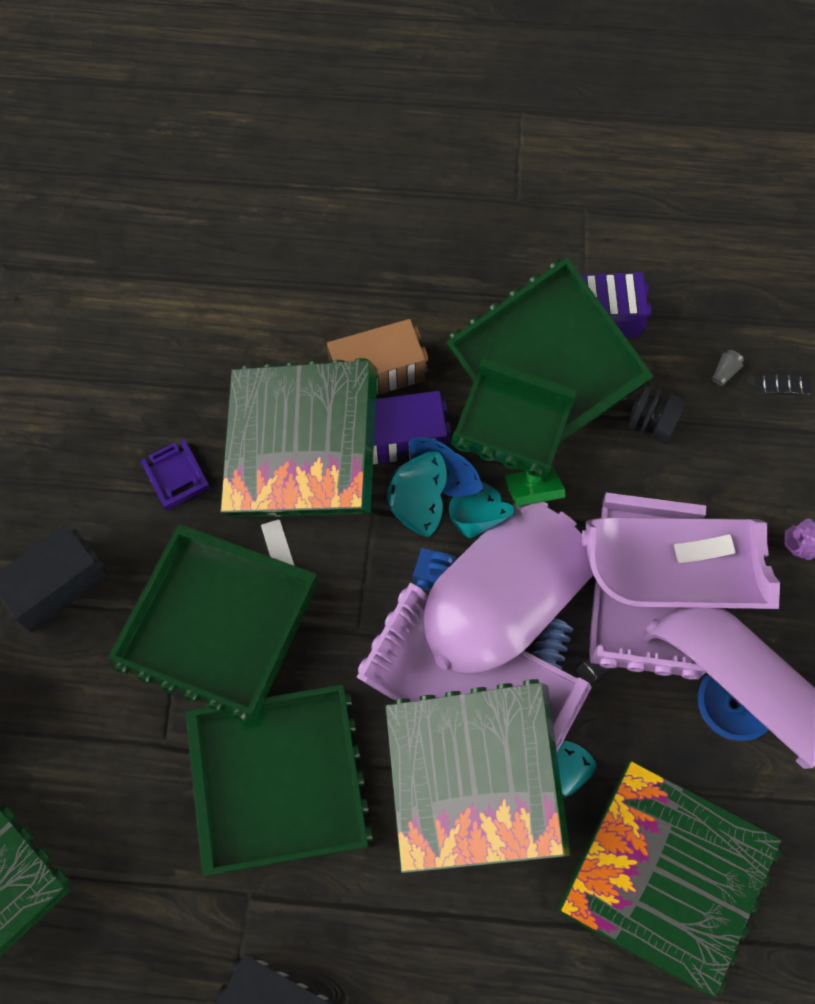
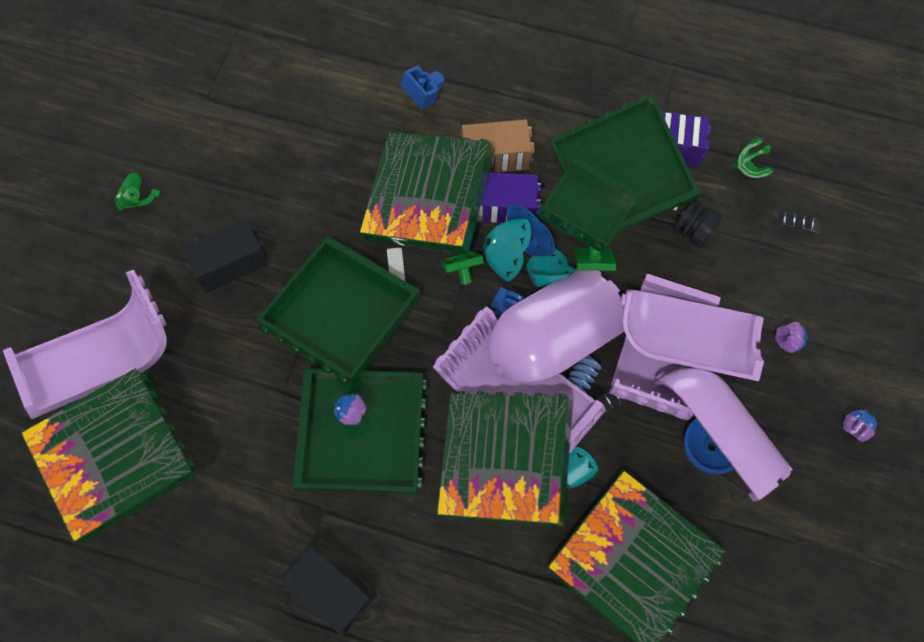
camera: 10 degrees right, 0 degrees up
dark purple container [140,439,210,511] -> none
white sticker [674,534,735,563] -> none
dark grey cone [711,350,744,386] -> none
none -> piece [334,394,367,425]
none -> blue brick [400,65,444,110]
none -> green tile [440,250,484,285]
none -> green helmet [732,138,773,178]

